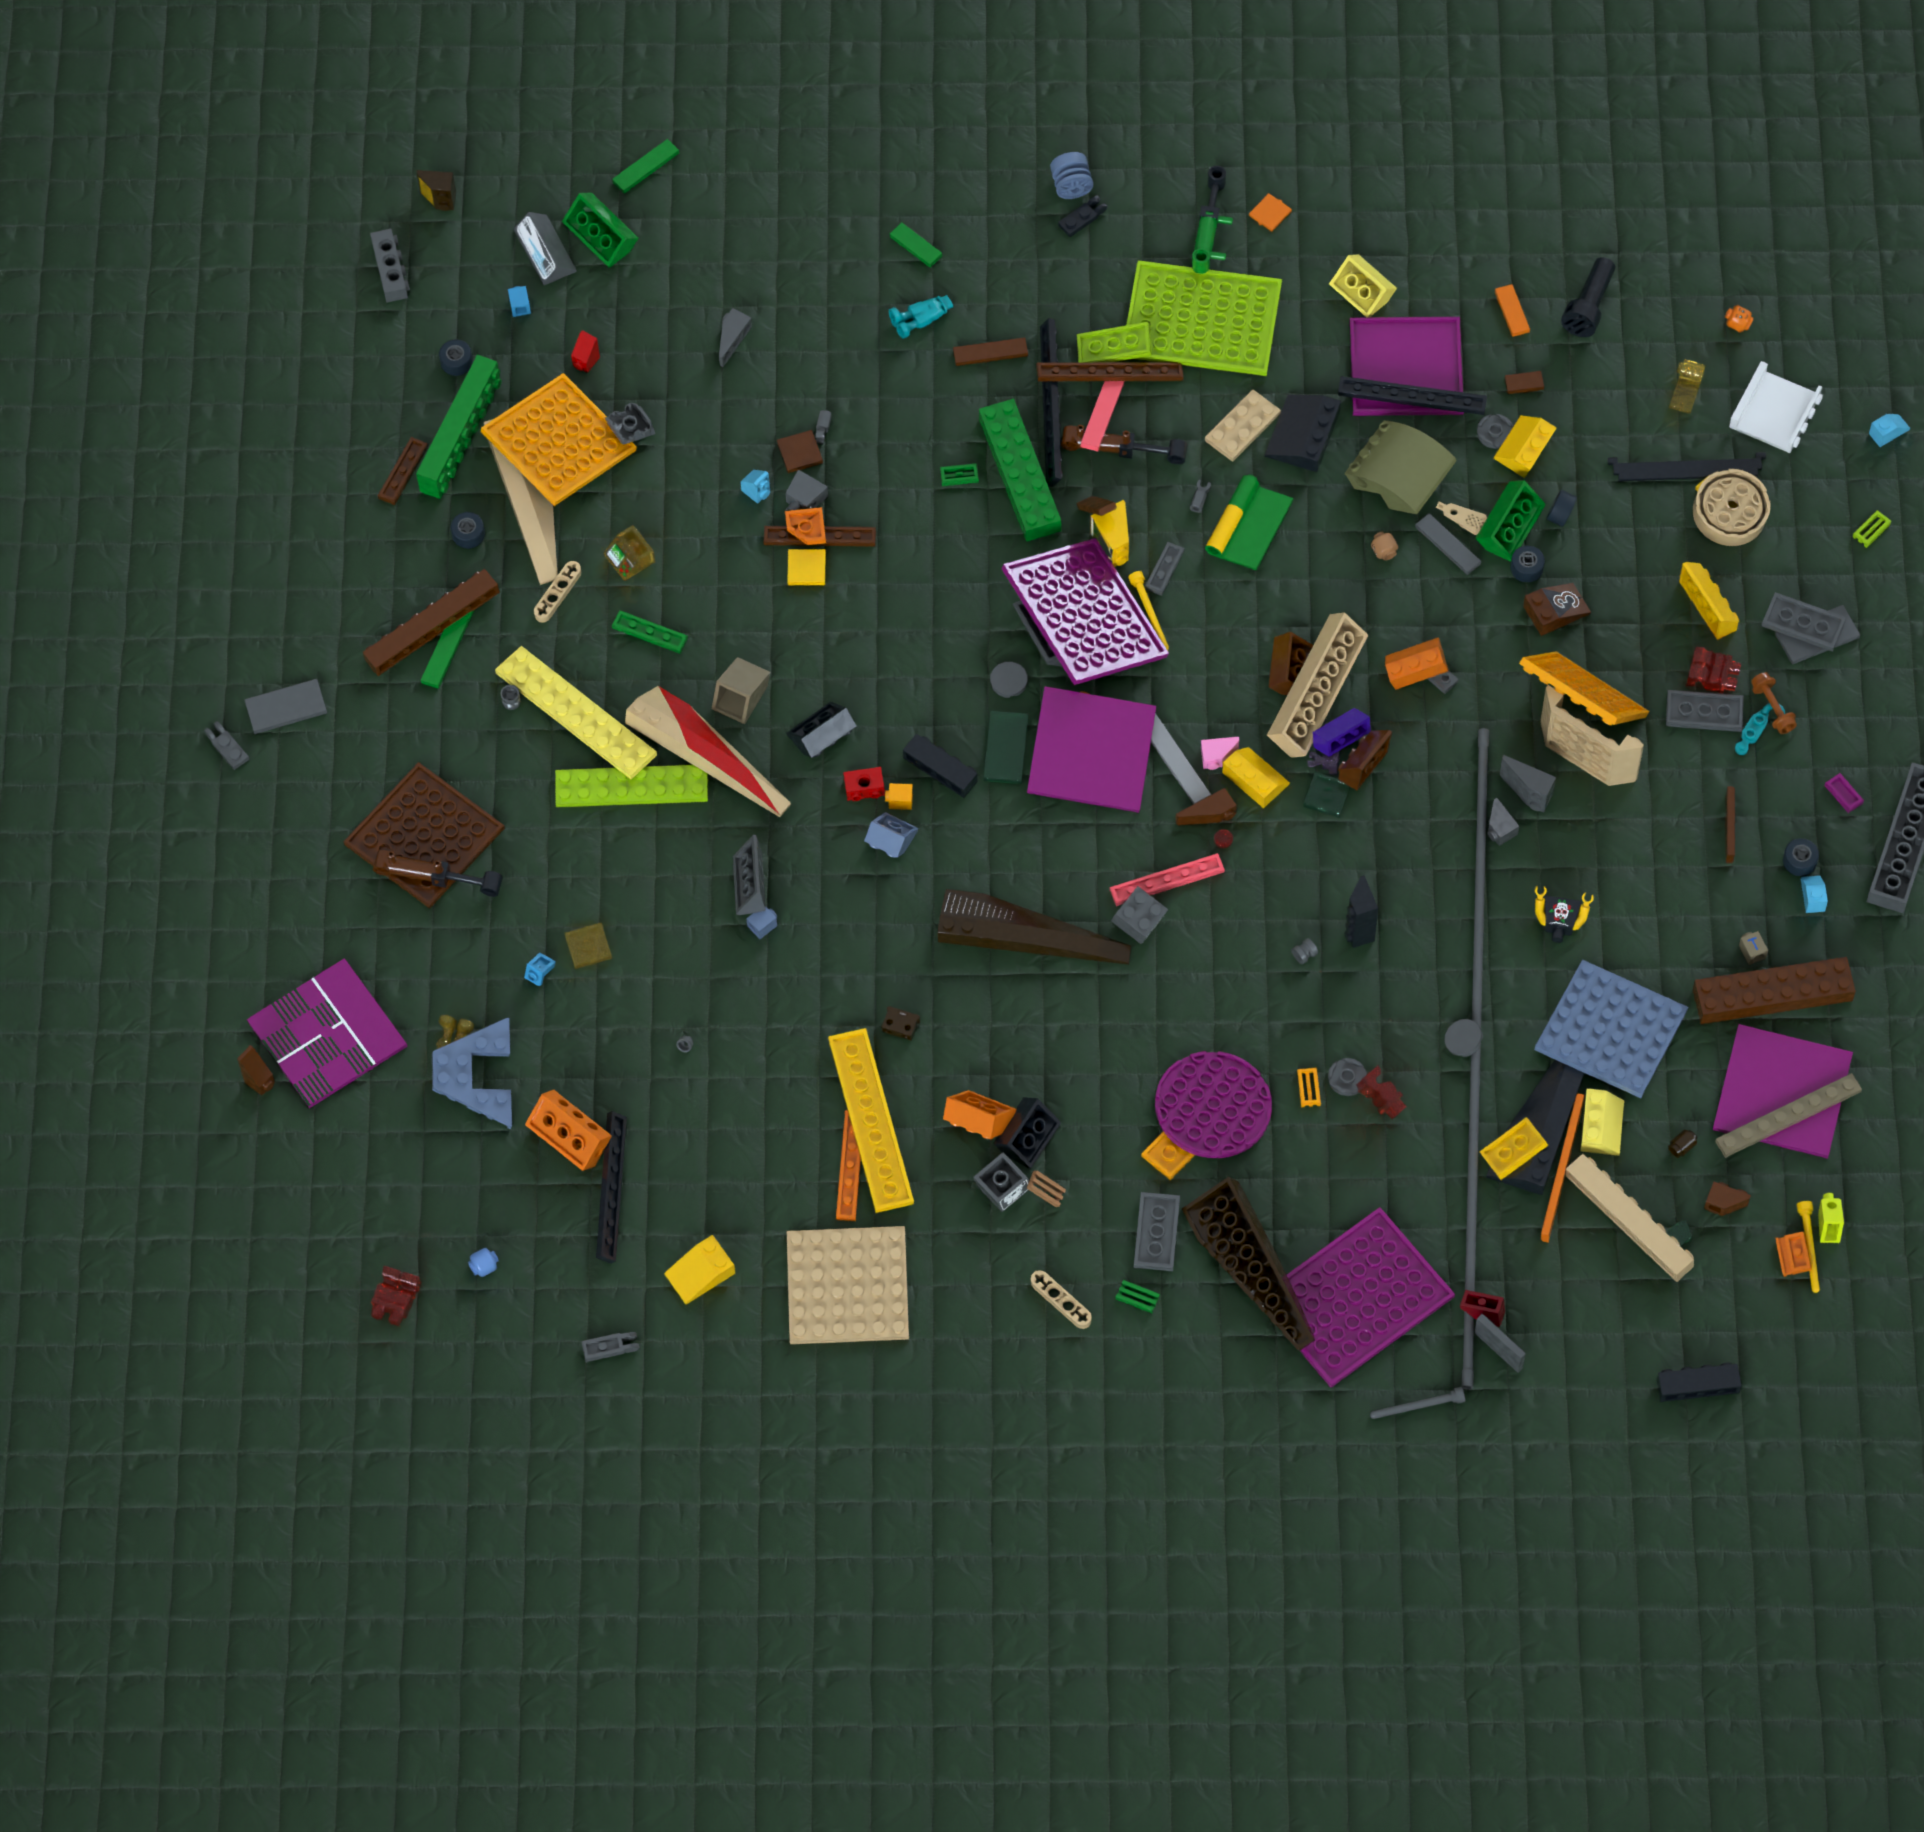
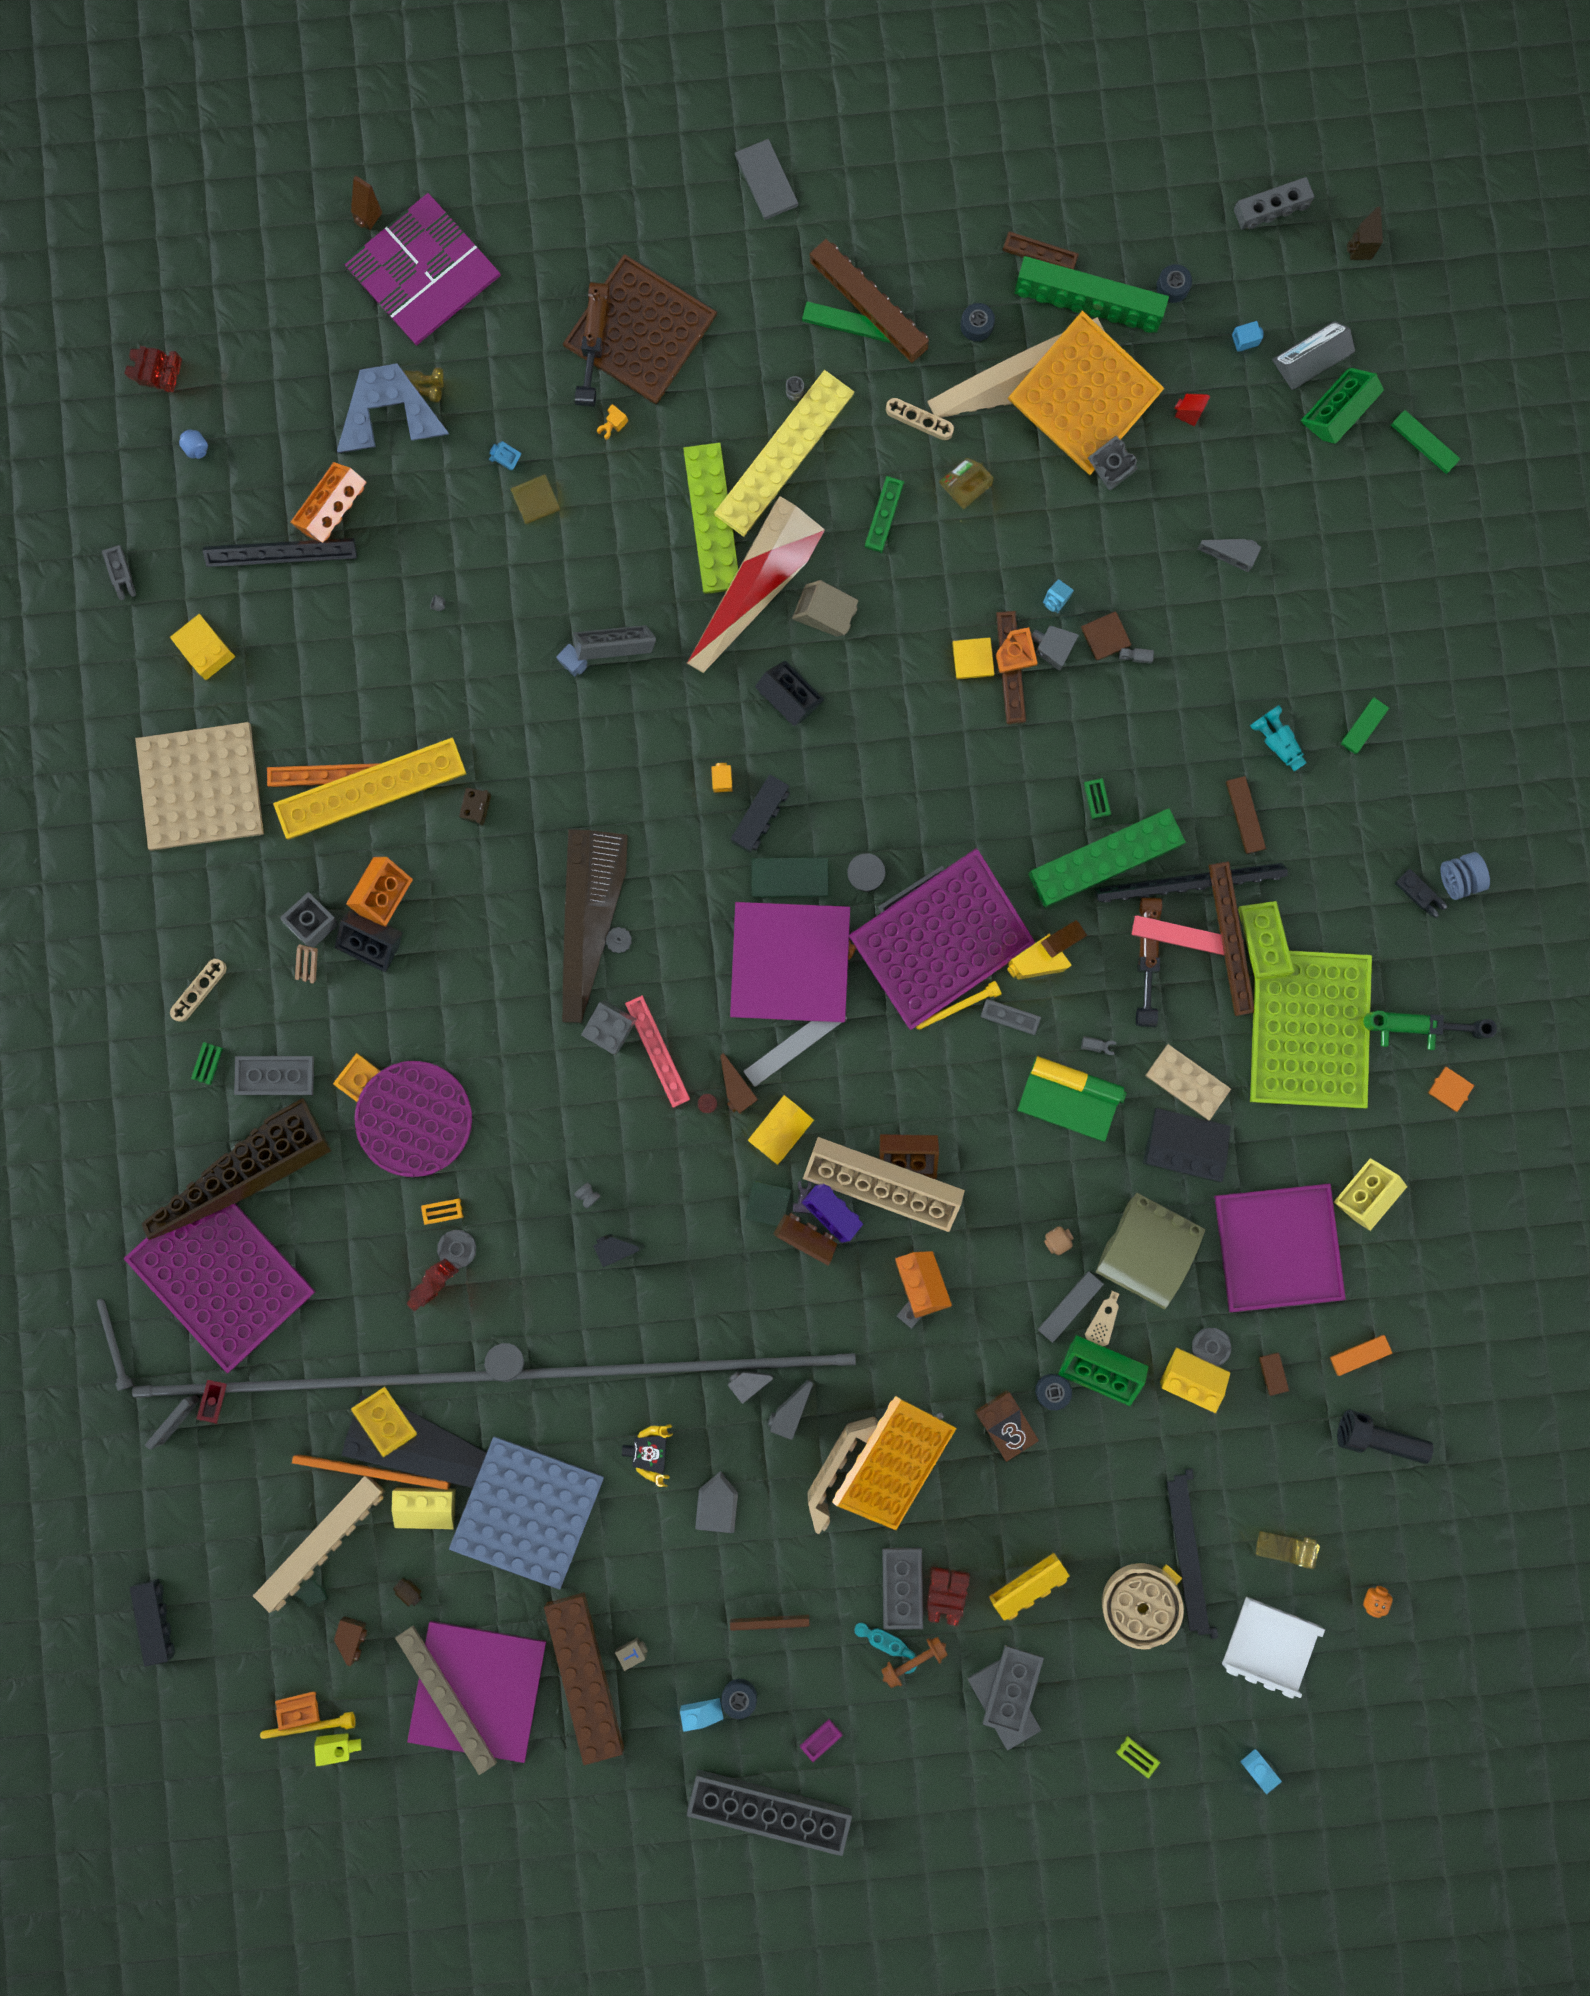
camera: 80 degrees right, 20 degrees up
dark grey hinge [204,721,250,770] -> none
red brick [843,767,885,801] -> none
sand blue slope [864,812,919,858] -> none
bright pink slope [1201,737,1239,770] -> none
black plate [1338,376,1487,415] -> none
black wheel [1547,490,1577,527] -> none
none -> light orange piece [597,404,628,440]
none -> dark grey piece [606,927,632,954]
none -> dark grey tile [695,1471,738,1533]

